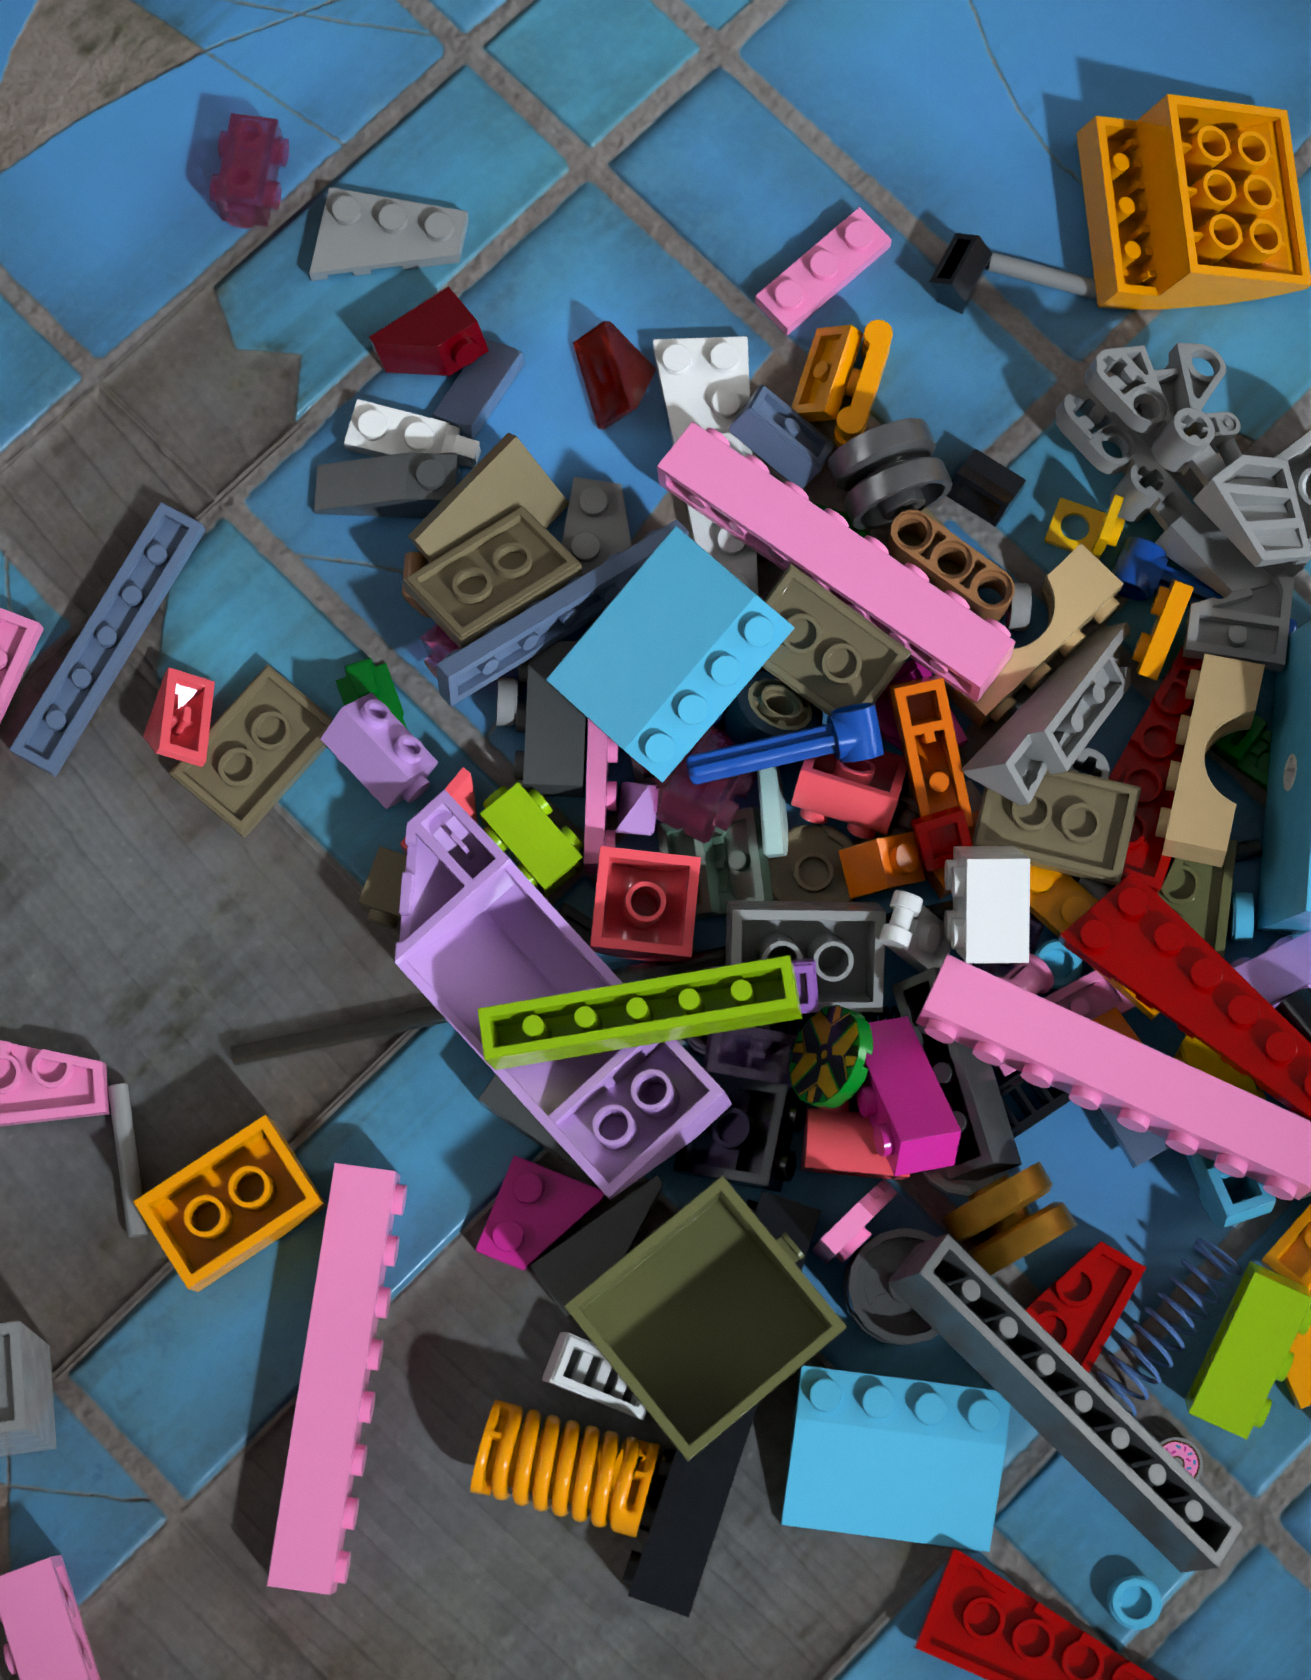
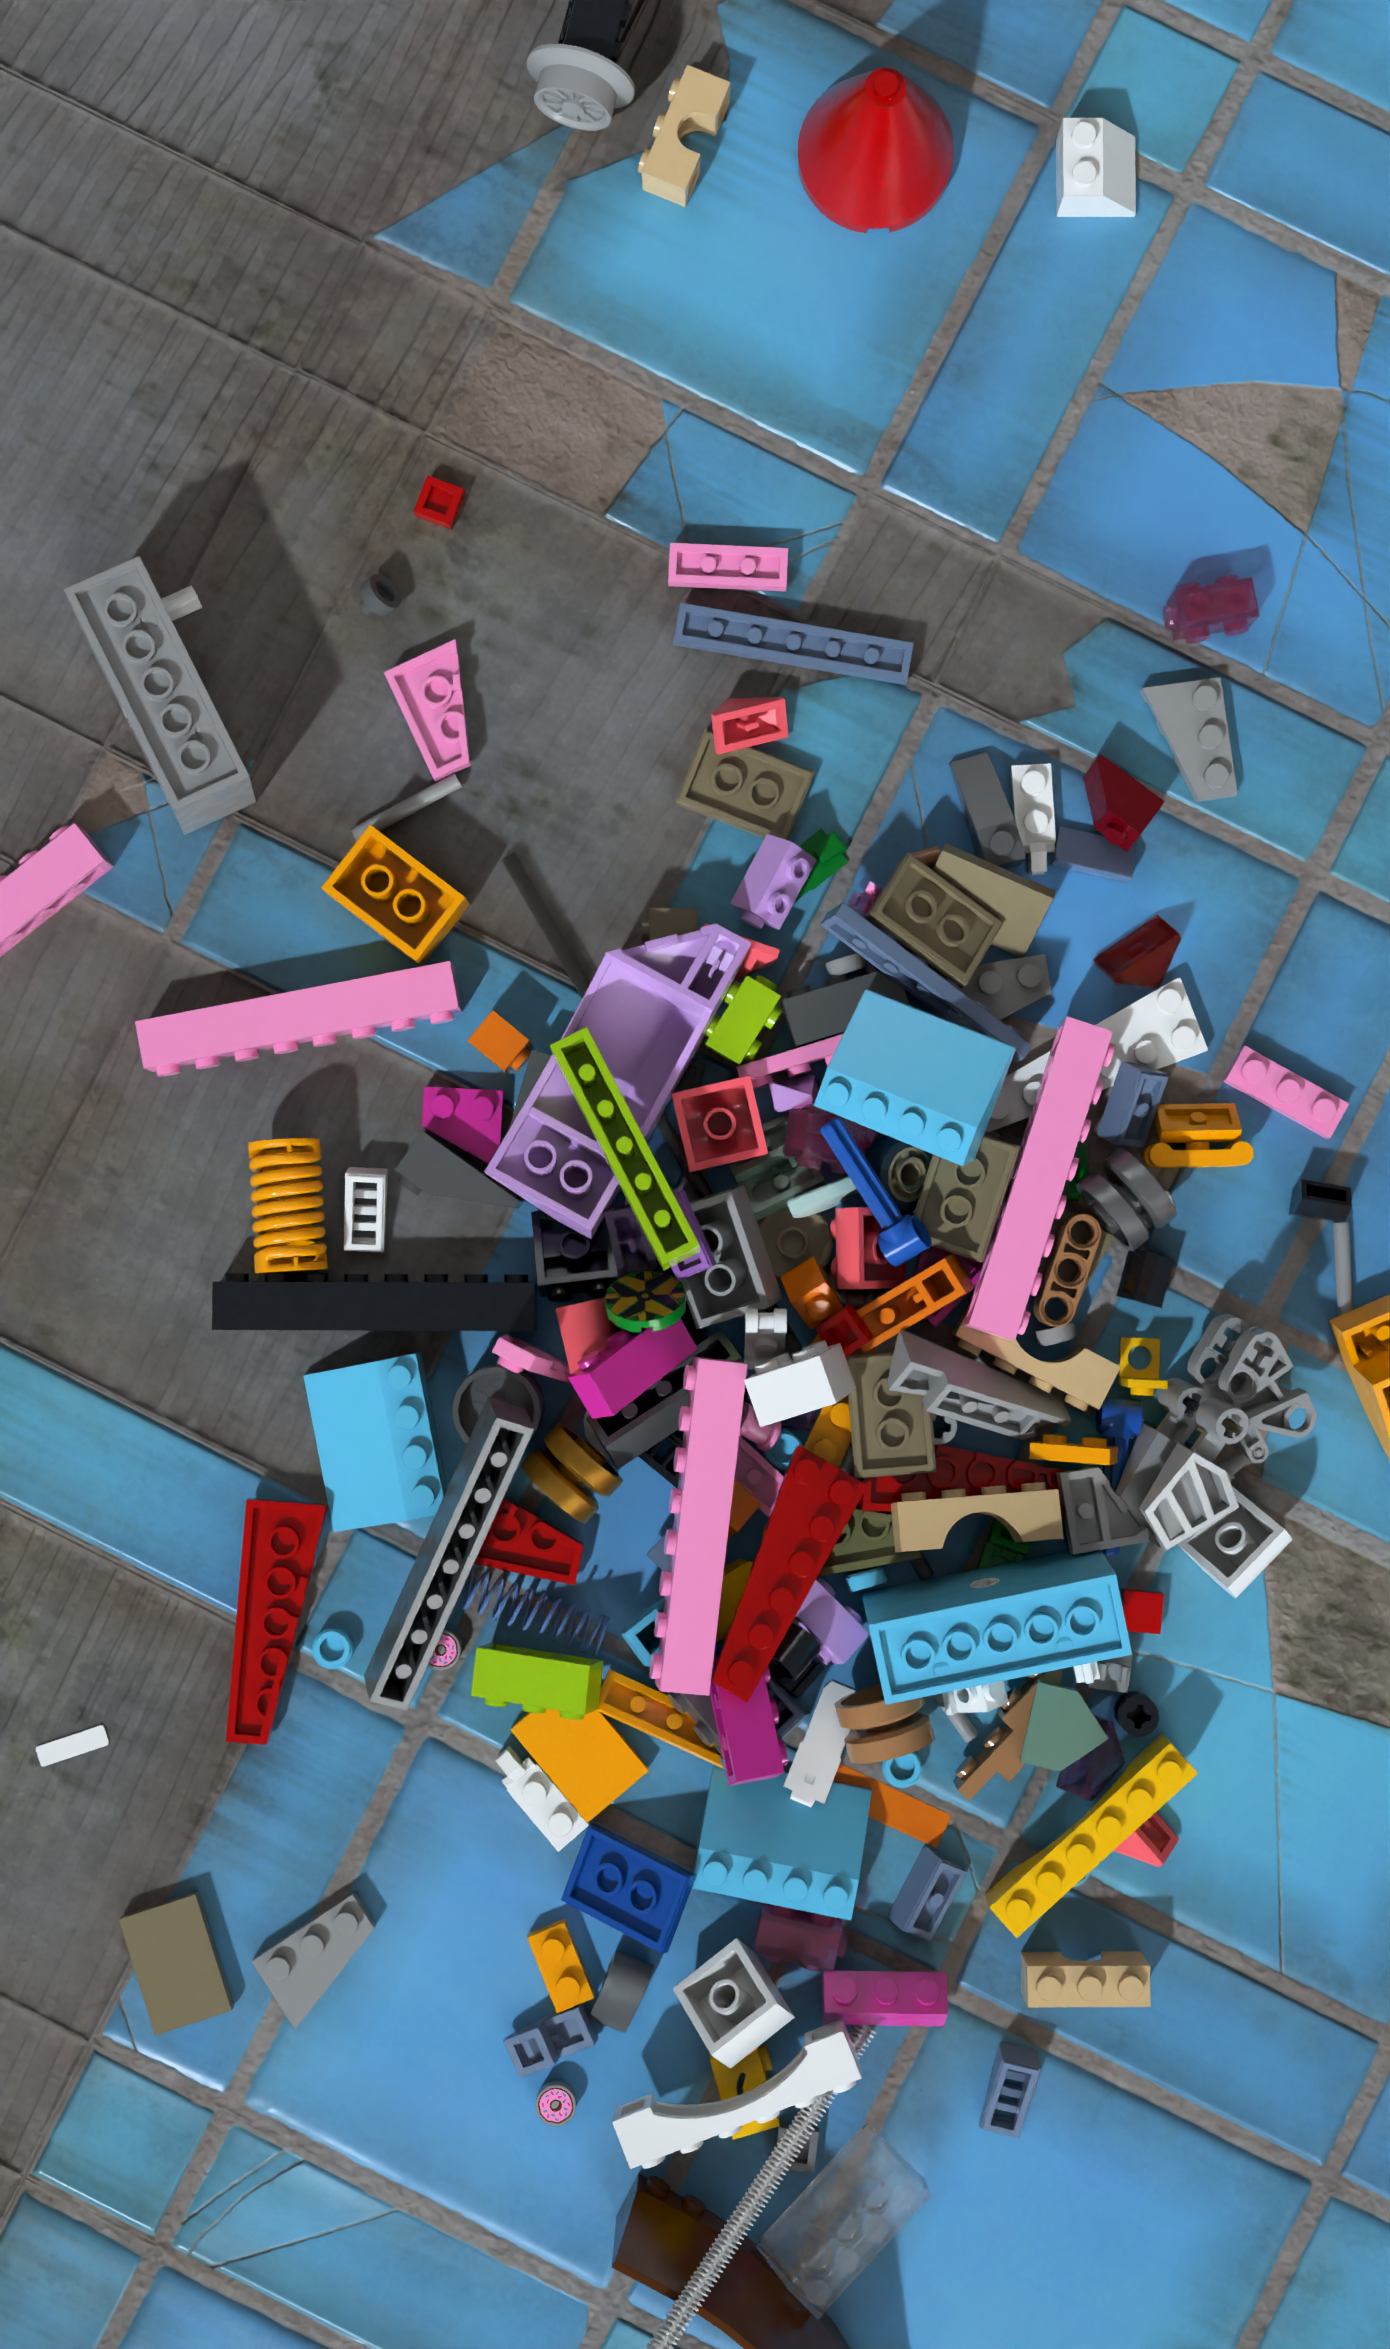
camera: 75 degrees right, 10 degrees up
olive container [564,1176,847,1461] -> none
none -> orange brick [467,1010,532,1074]

